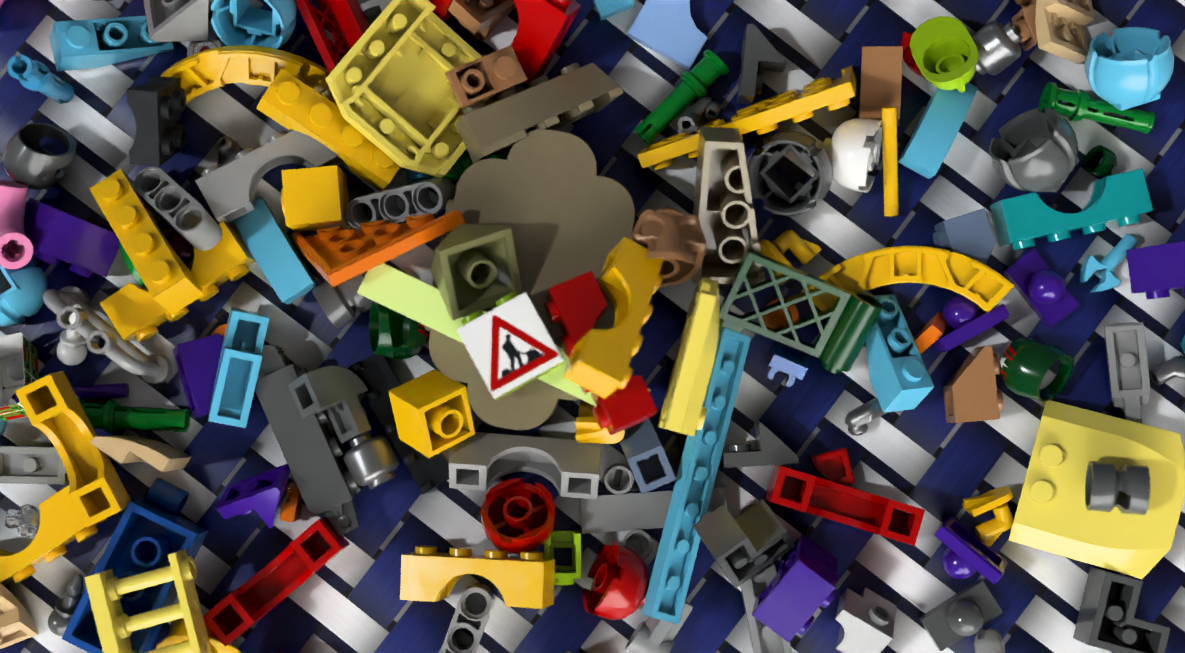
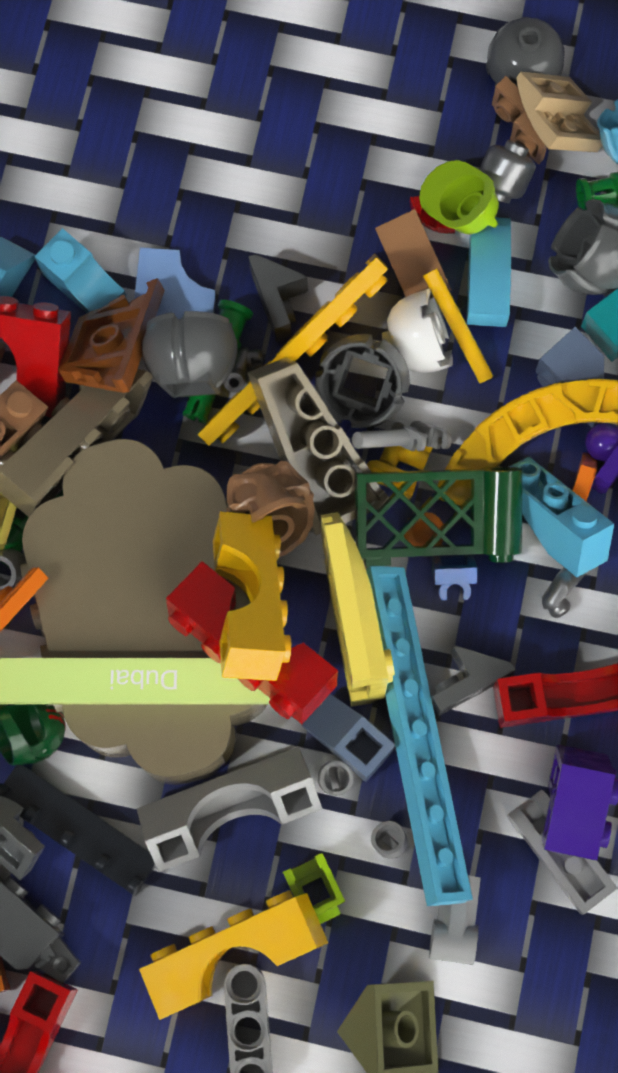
camera: 20 degrees left, 10 degrees down
flat silver head [344,432,399,490] -> none
yellow head [388,369,475,458] -> none
olive slope [430,224,523,320] -> none
white piece [456,292,564,401] -> none
red cylinder [480,478,556,554] -> none
yellow piece [575,400,625,444] -> none
light grey tile [580,486,727,534] -> none
red cylinder [583,542,649,620] -> none
dark grey brick [693,499,796,589] -> none
red tile [809,447,855,484] -> none
none -> dark orange wing [58,278,165,393]
none -> dark grey piece [142,311,238,398]
none -> light grey piece [352,421,452,451]

